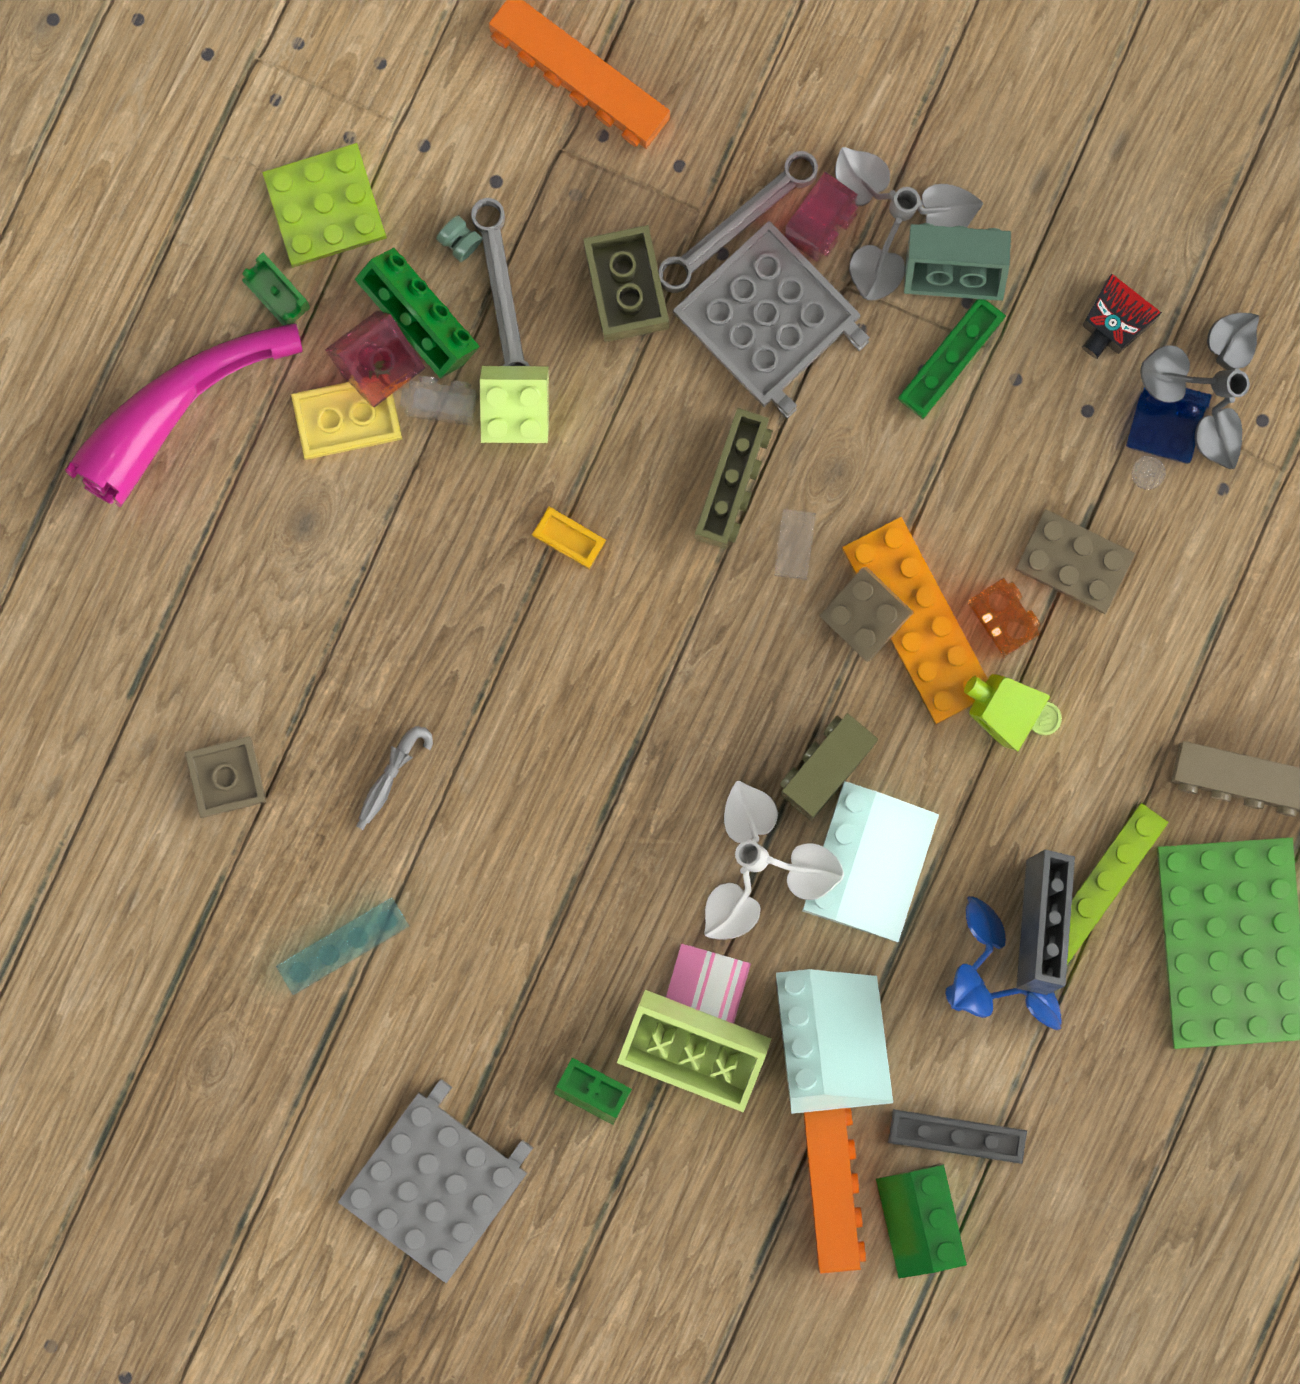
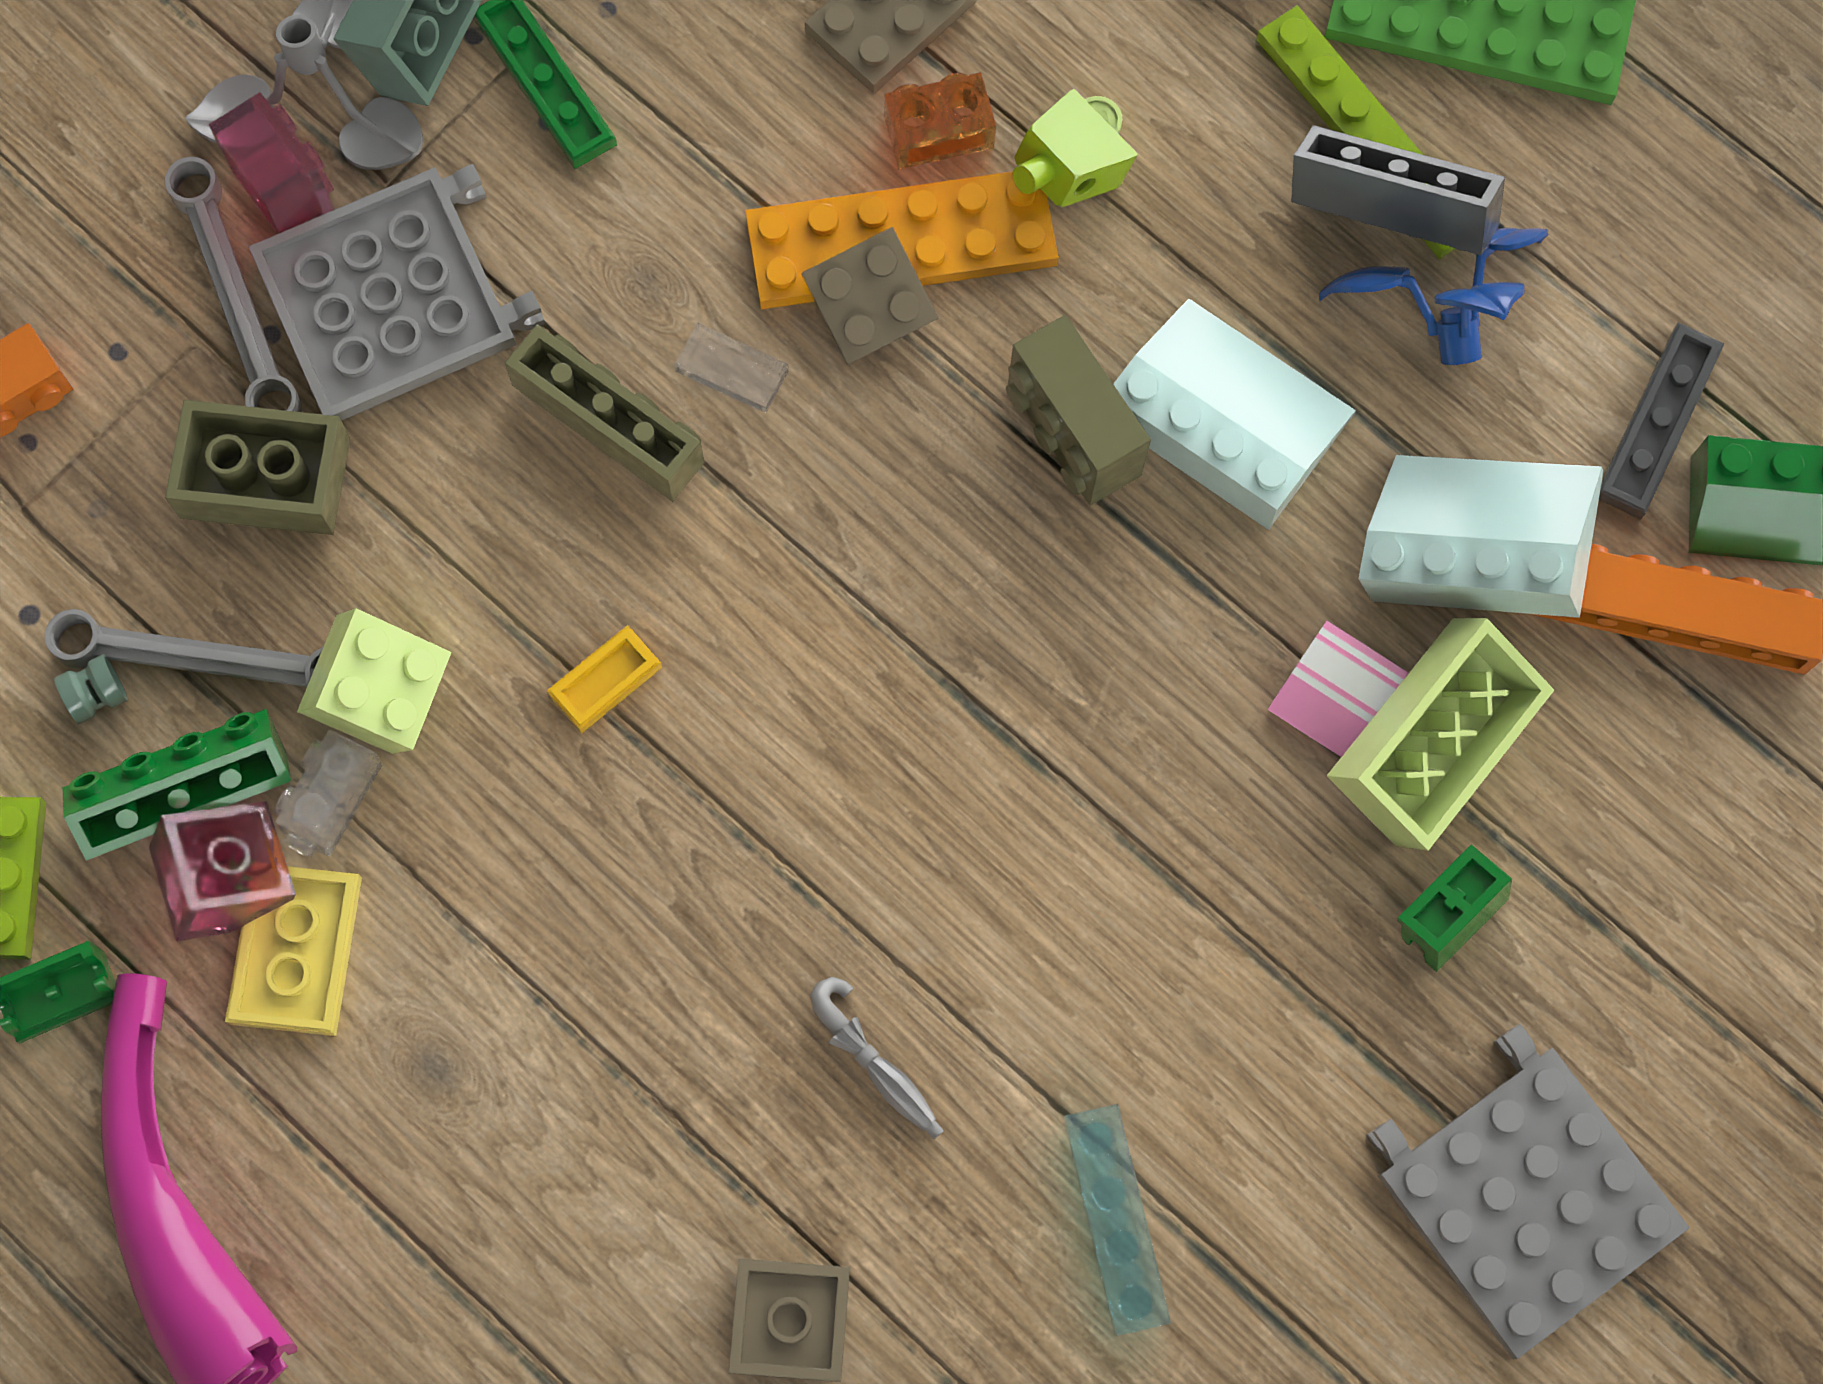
camera: 80 degrees left, 10 degrees down
white plant [704,781,844,940] -> none

